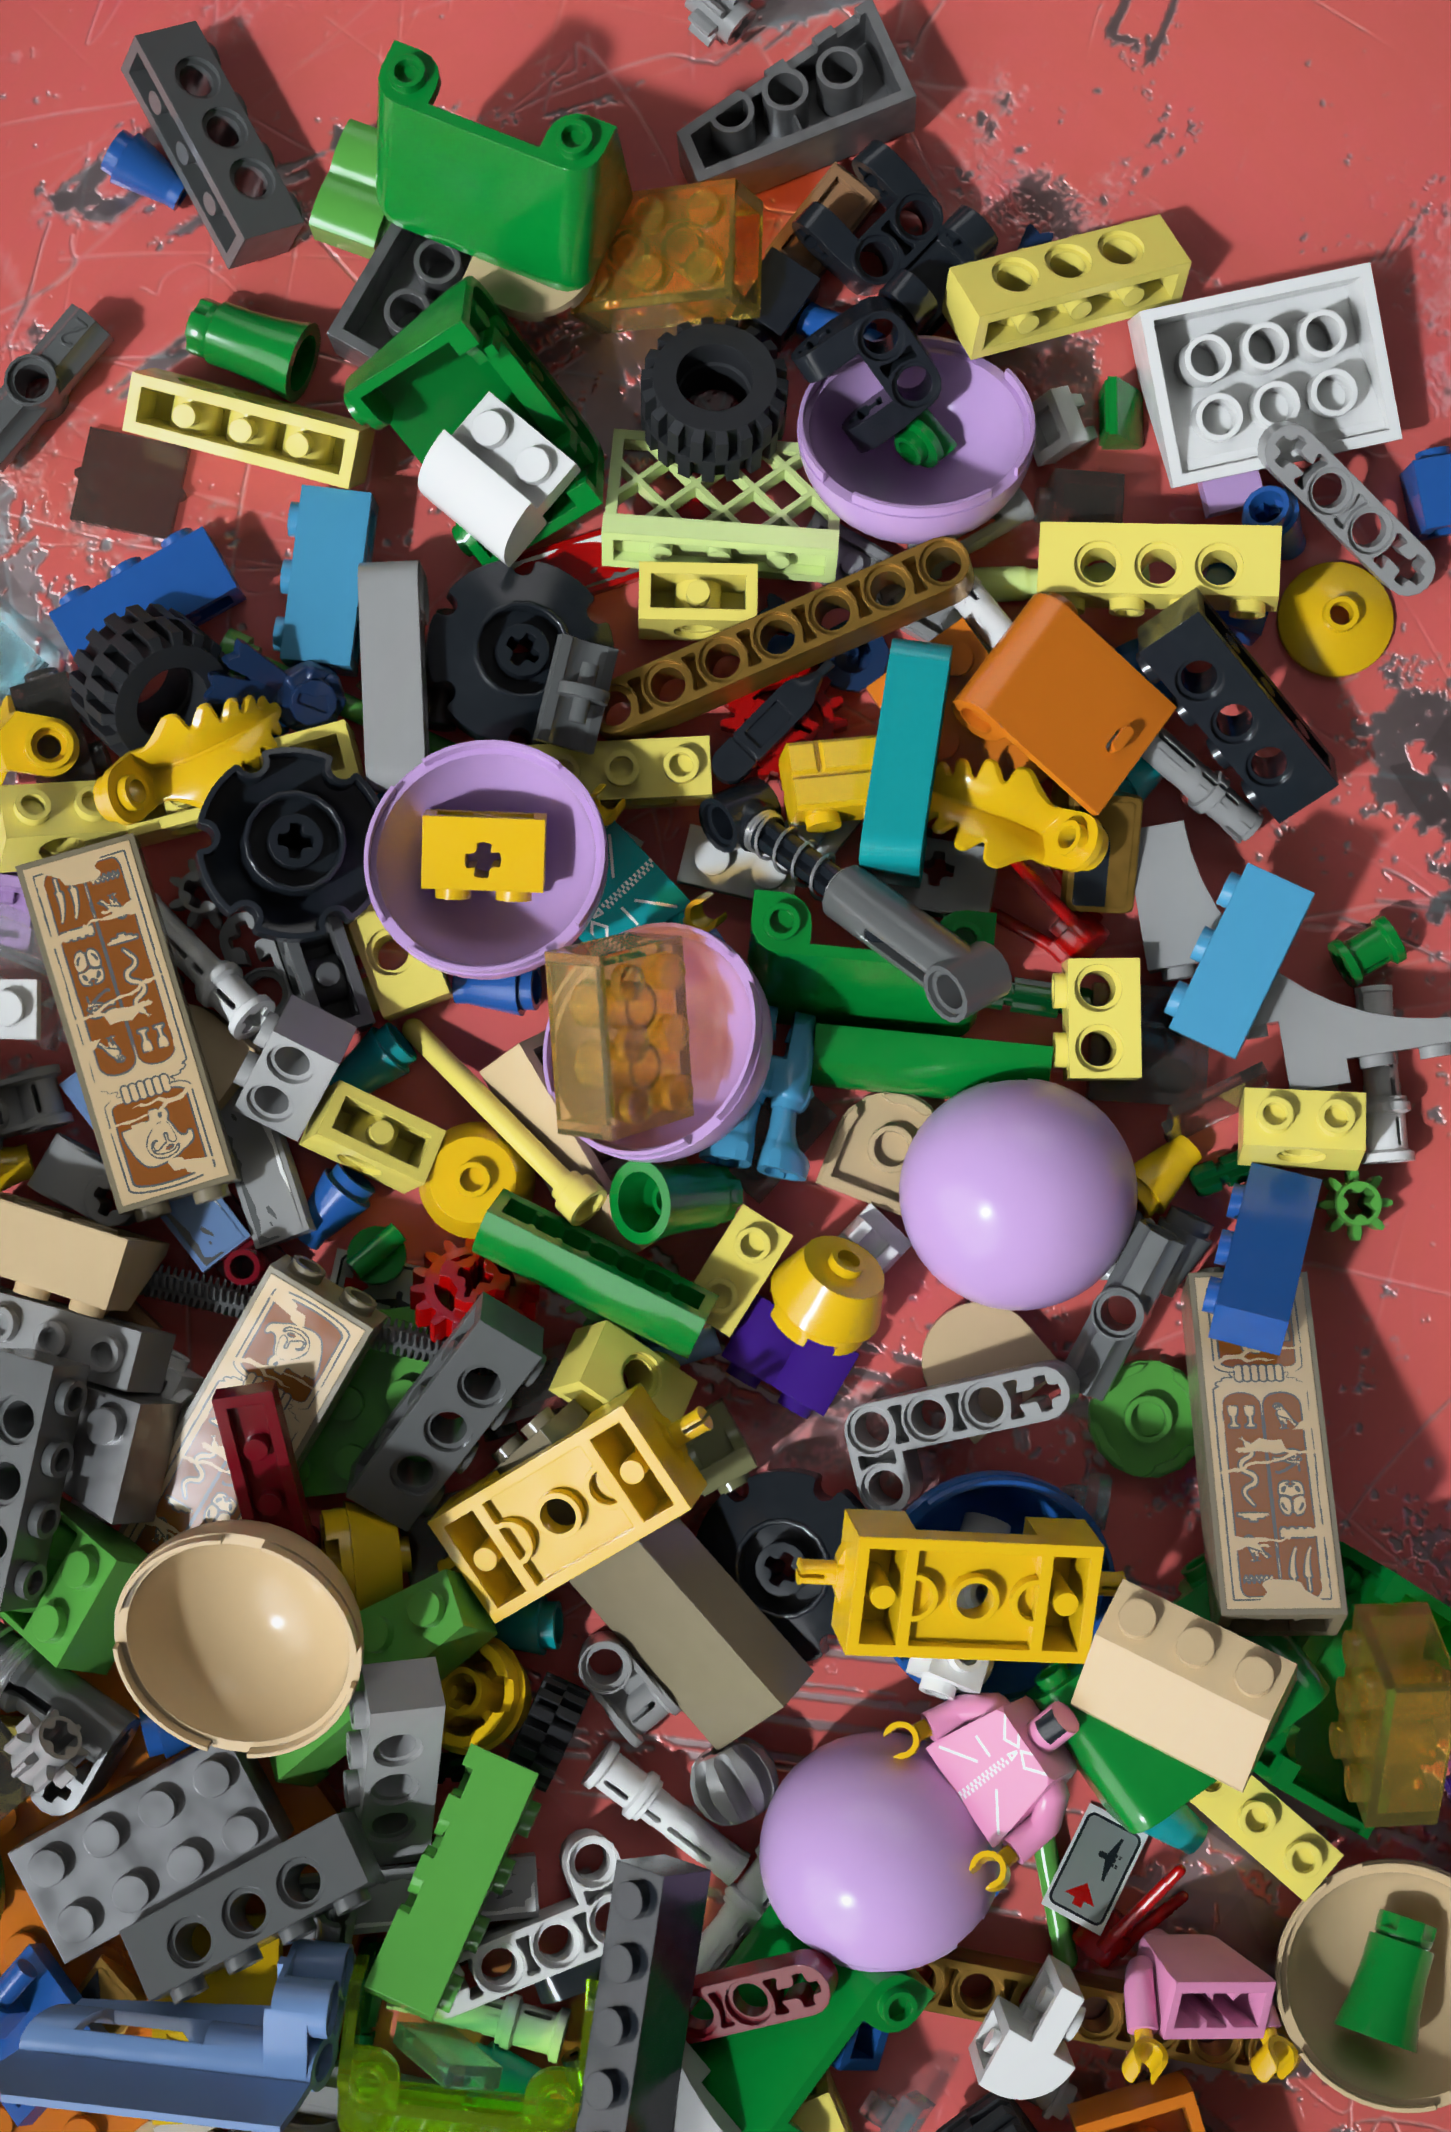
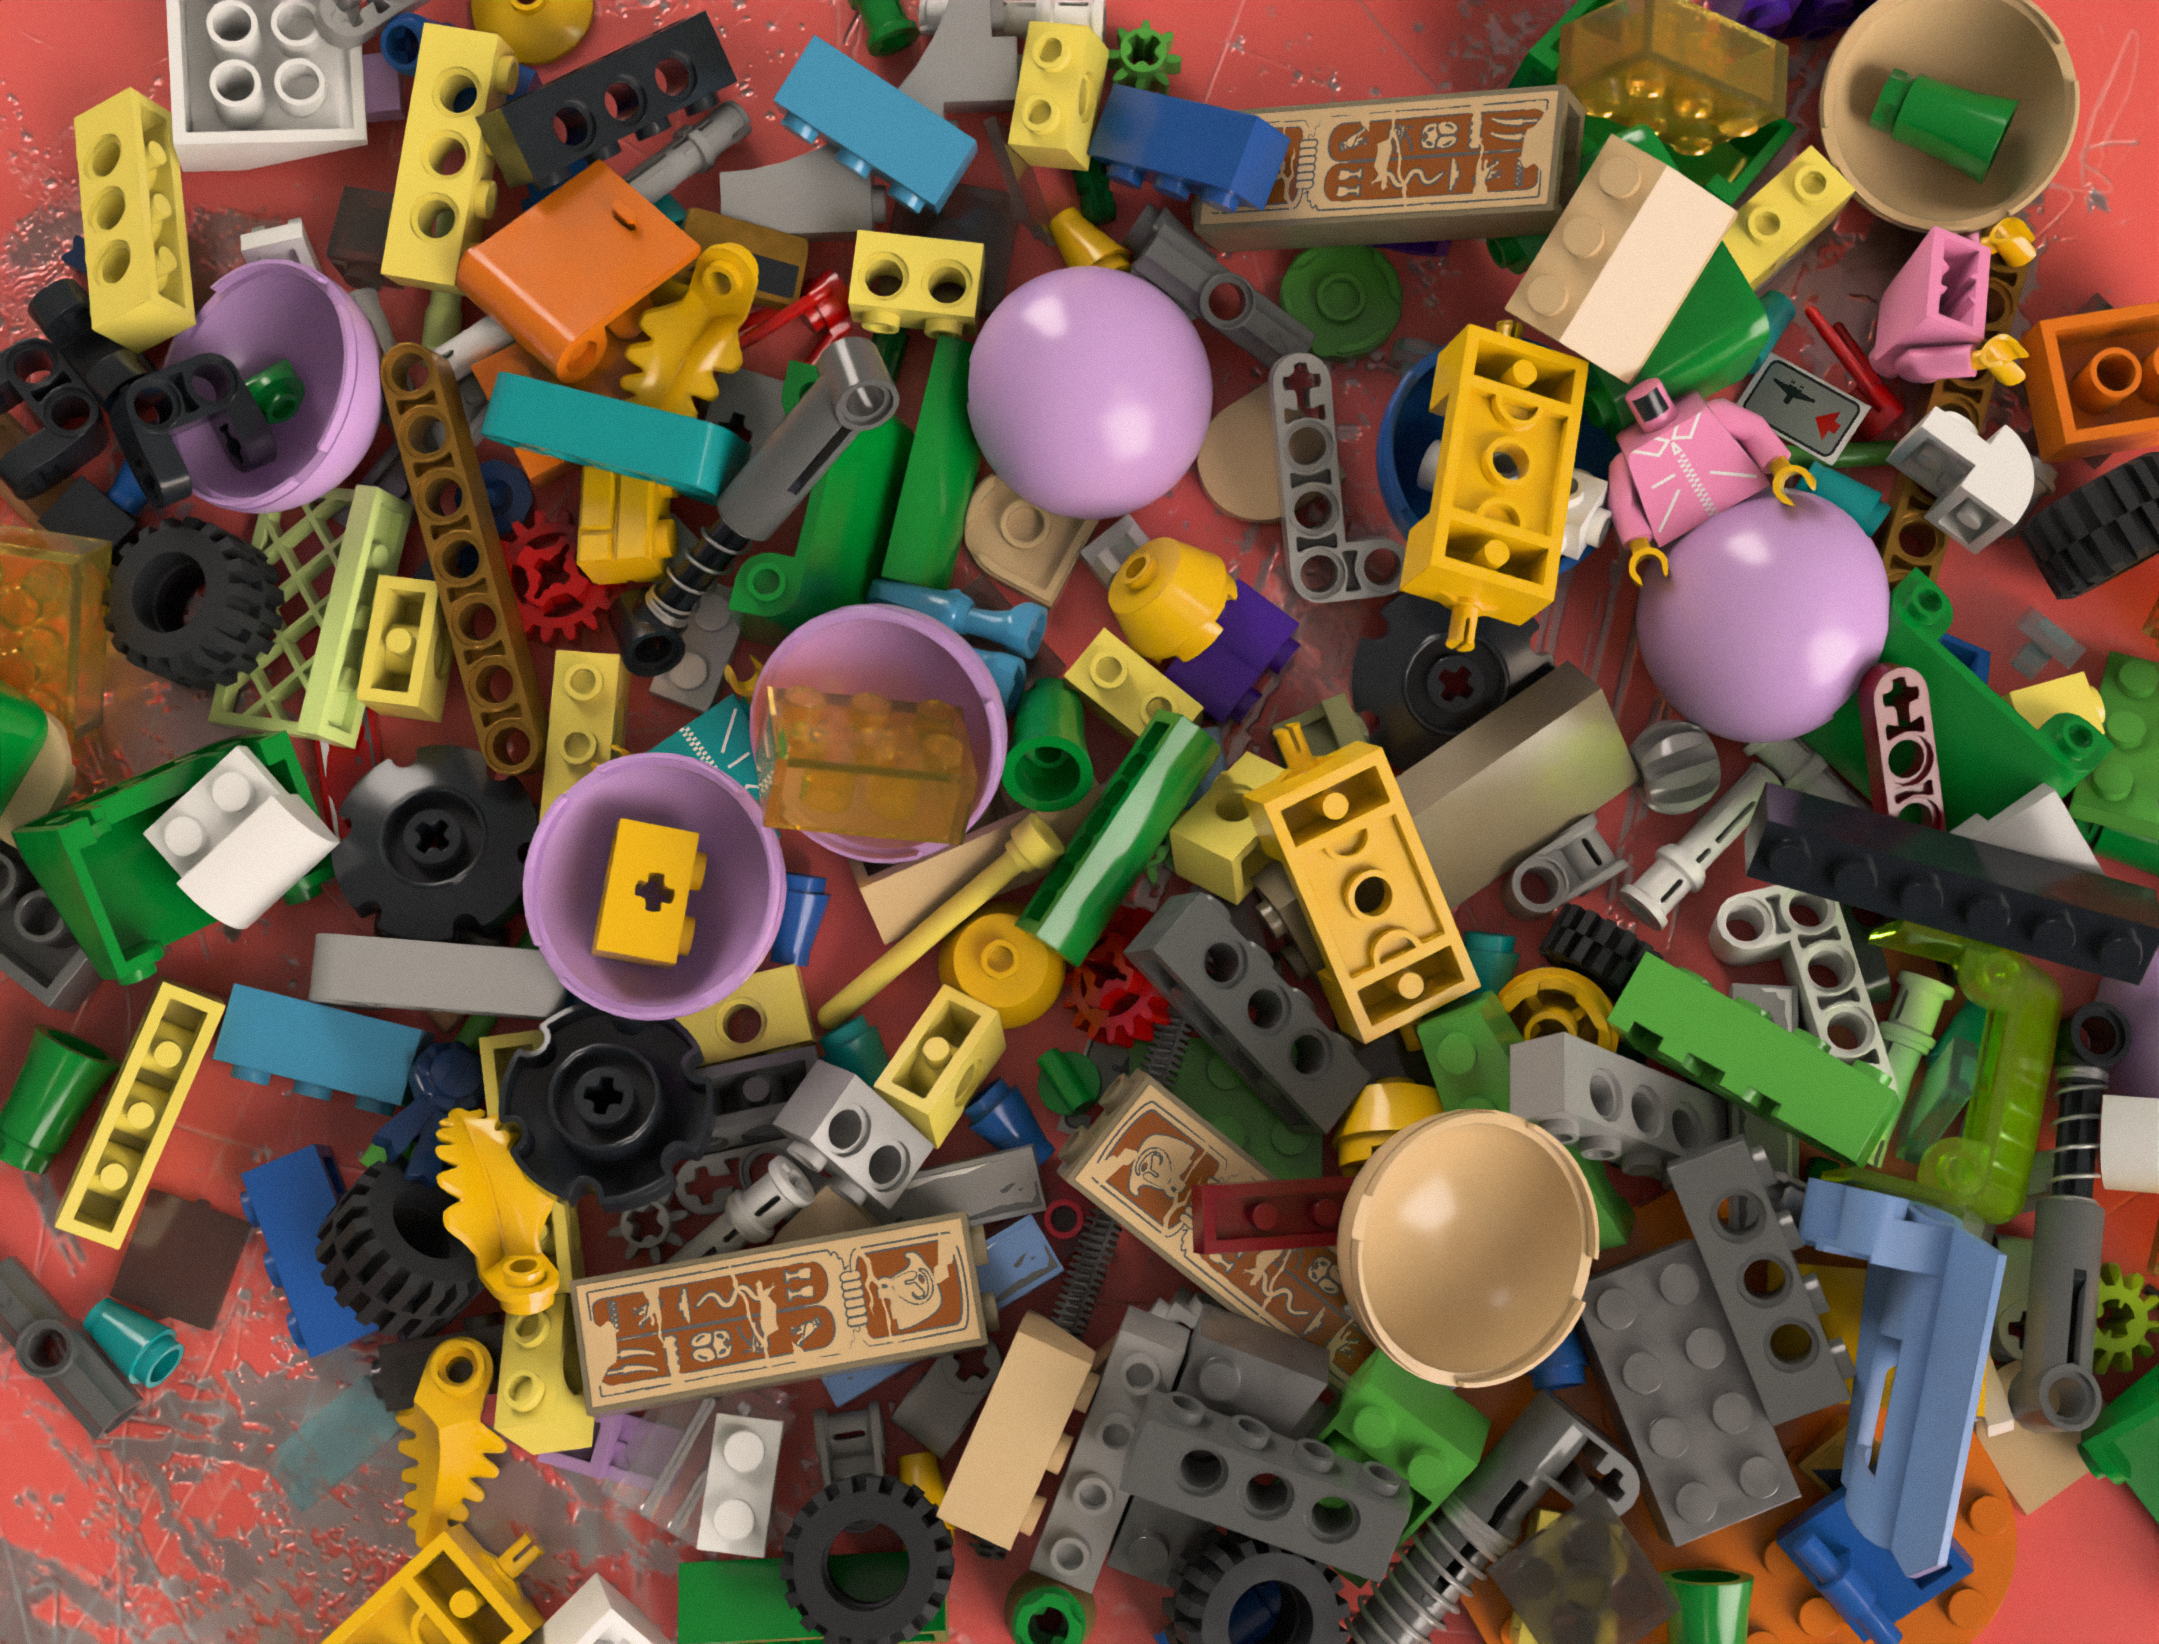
camera: 80 degrees left, 5 degrees down
light grey gear [4,1709,89,1793] -> none
dark grey hips [533,633,619,755] -> none
black piece [712,659,835,785] -> none
green slope [1098,376,1144,450] -> none
none -> teal cone [83,1298,184,1388]
none -> teal cone [1794,460,1891,537]

